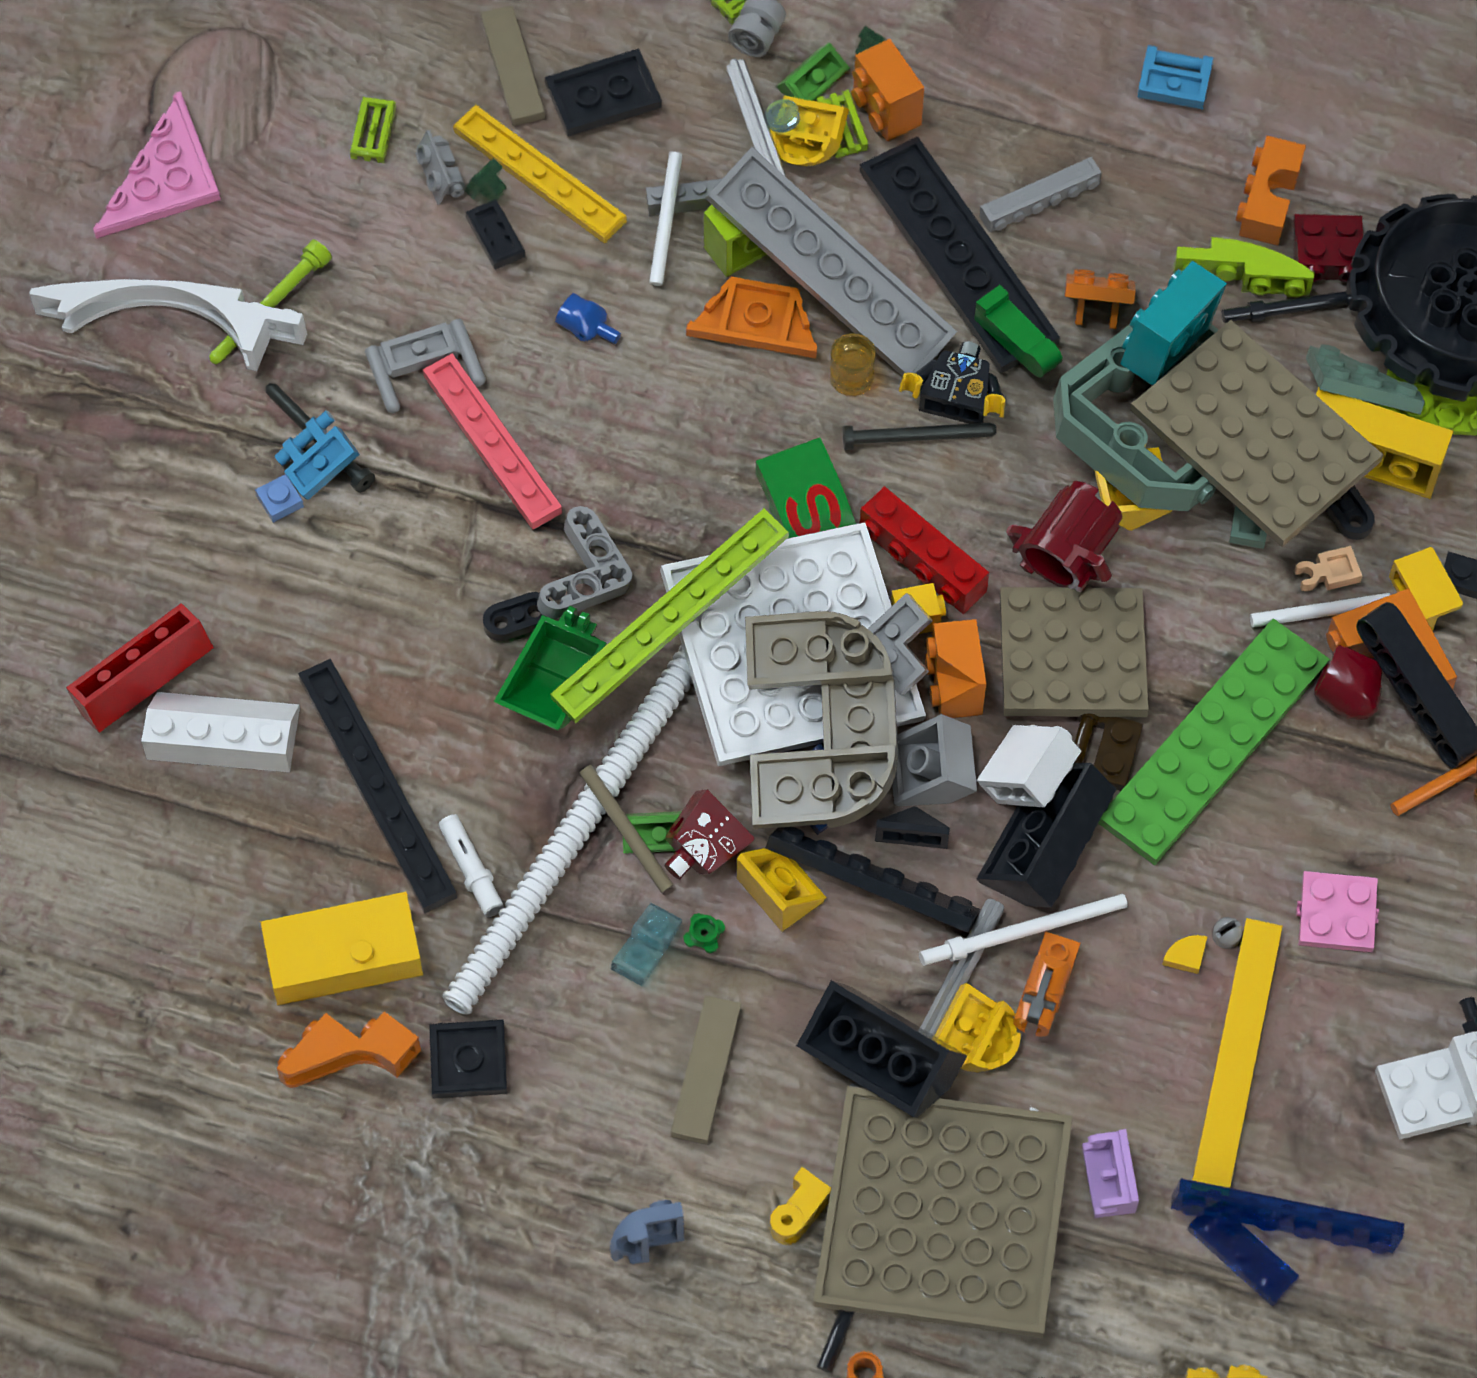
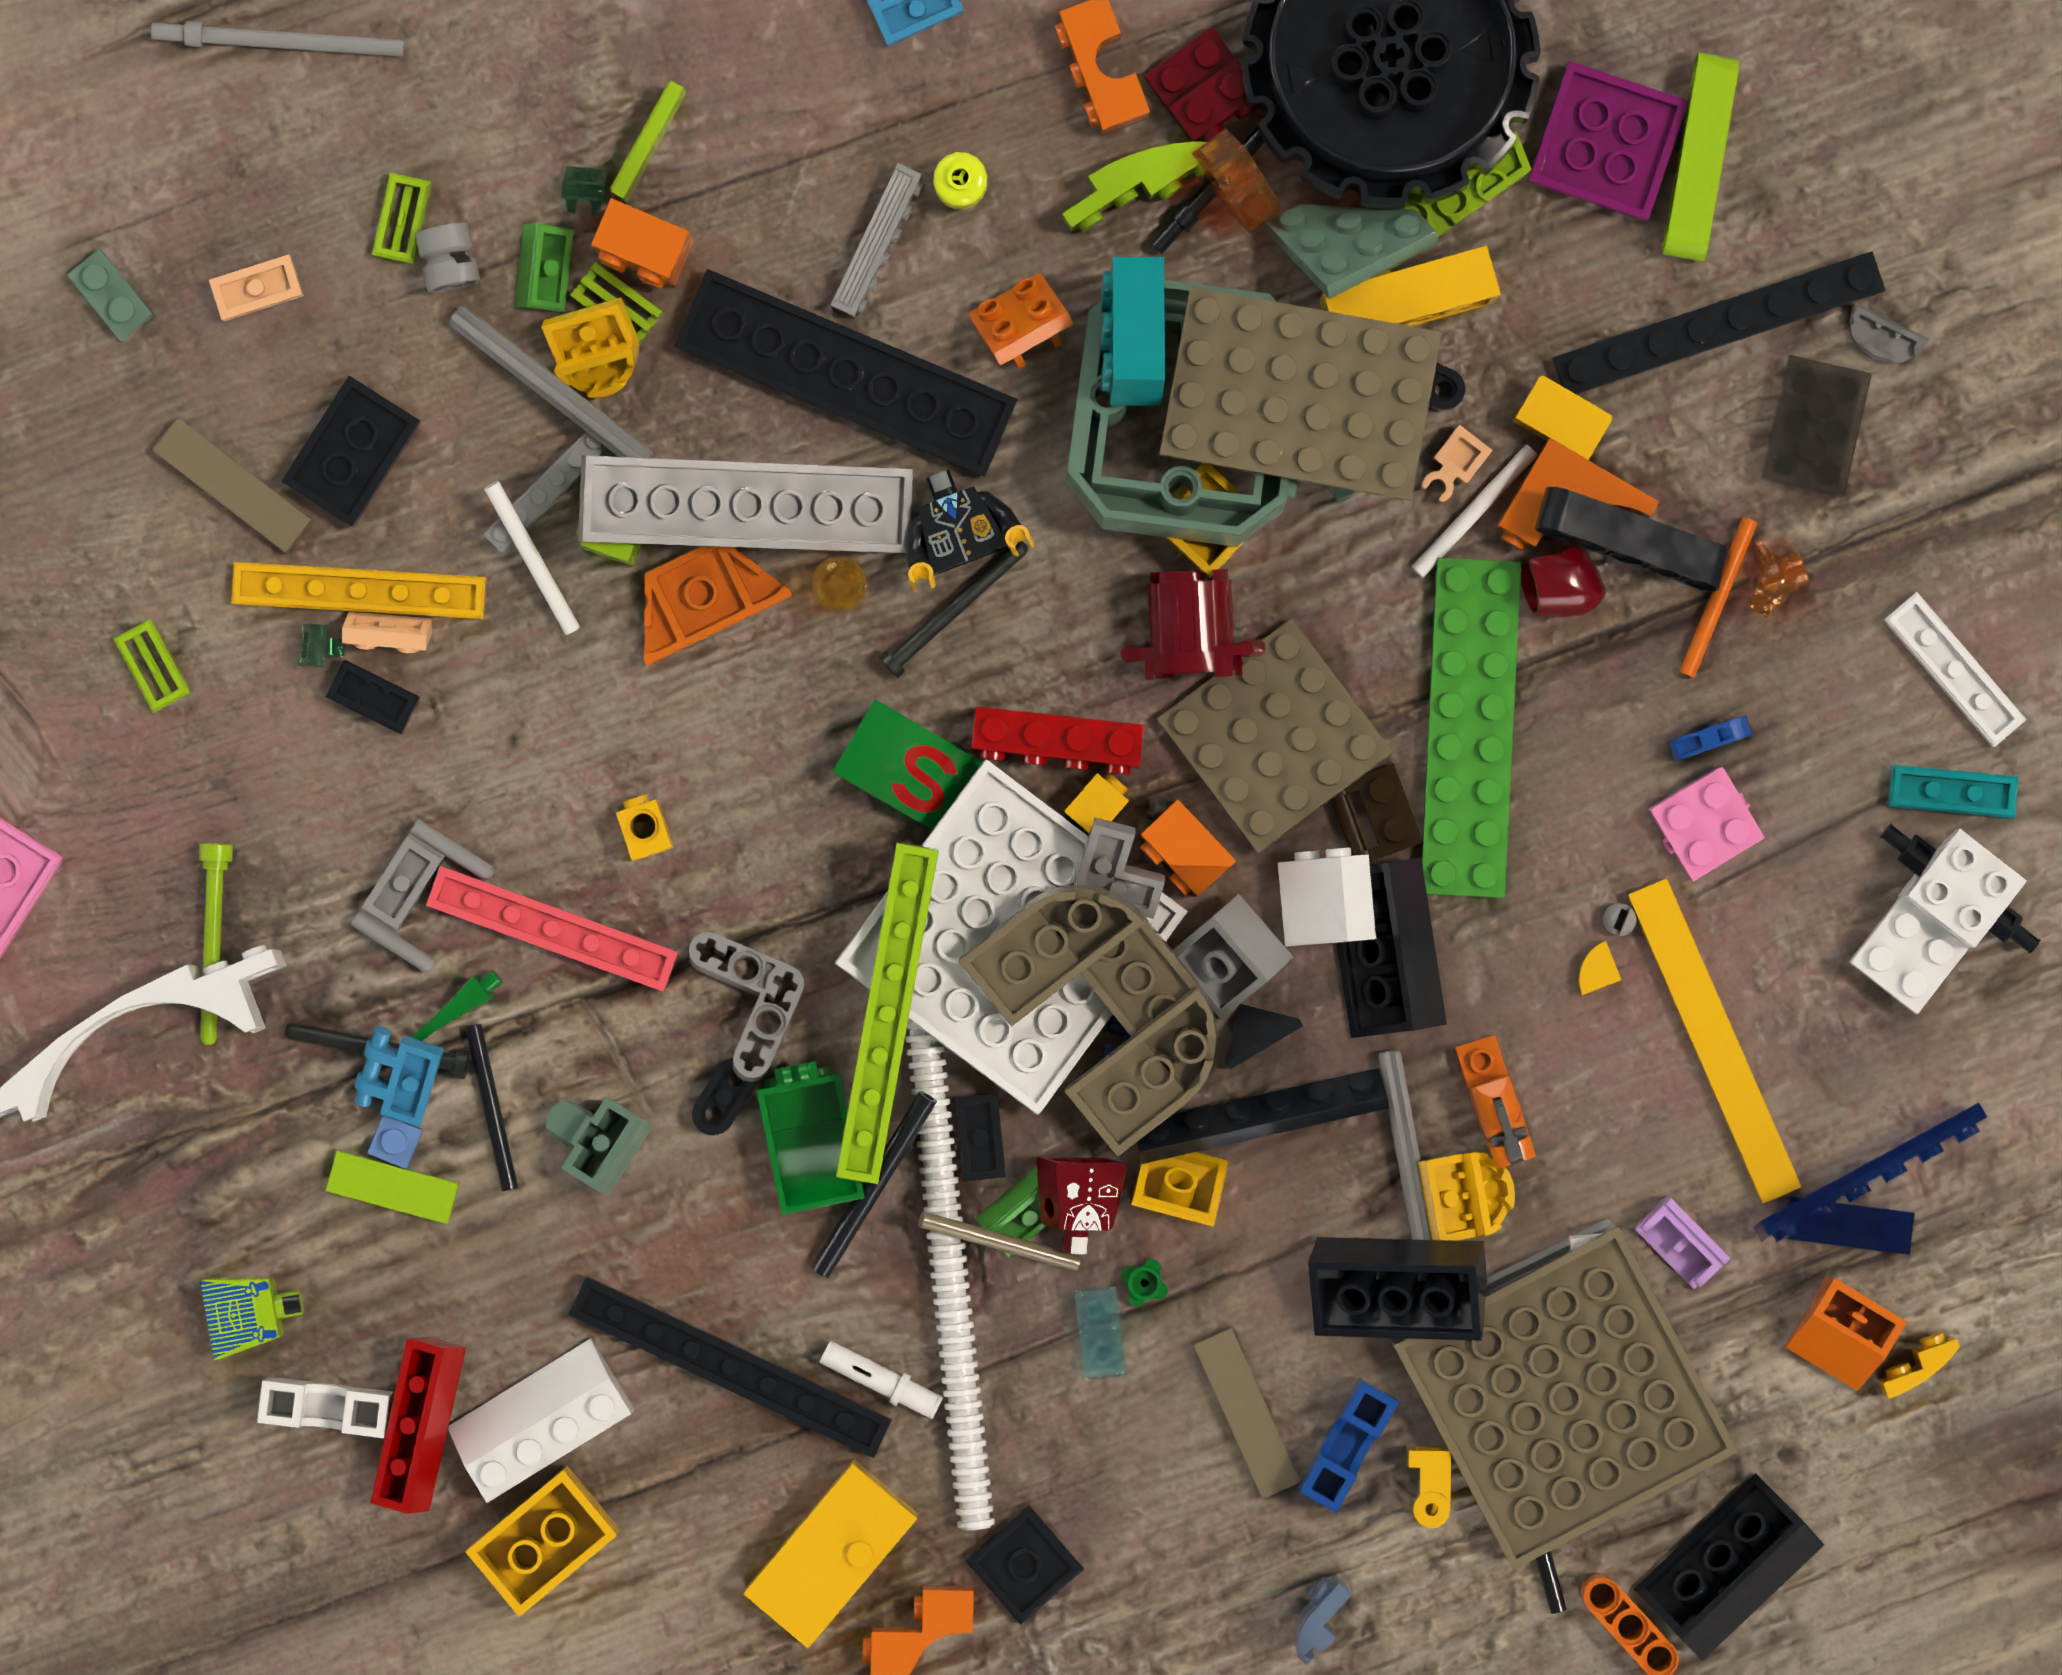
camera: 35 degrees left, 25 degrees up
light grey hinge [416,130,465,205] -> none
blue piece [555,293,621,344] -> none
clear light blue tile [765,99,800,132] -> none
white bar [919,894,1128,966] -> none
green leg [974,285,1063,377] -> none
none -> torso [200,1277,304,1360]
none -> white arch [257,1376,394,1438]
none -> lime tile [326,1150,460,1224]
none -> light nougat plate [342,611,432,653]
none -> green piece [411,969,503,1041]
none -> black bar [465,1024,519,1192]
none -> yellow brick [465,1465,621,1617]
none -> sand green brick [546,1097,653,1197]
none -> lime tile [610,81,687,204]
none -> yellow brick [616,794,674,861]
none -> black piece [811,1091,937,1278]
none -> neon yellow head [933,152,988,210]
none -> black plate [956,1093,1006,1182]
none -> clear orange brick [1192,129,1283,233]
none -> blue arch [1297,1377,1399,1513]
none -> blue piece [1668,715,1753,762]
none -> orange slope [1784,1275,1907,1391]

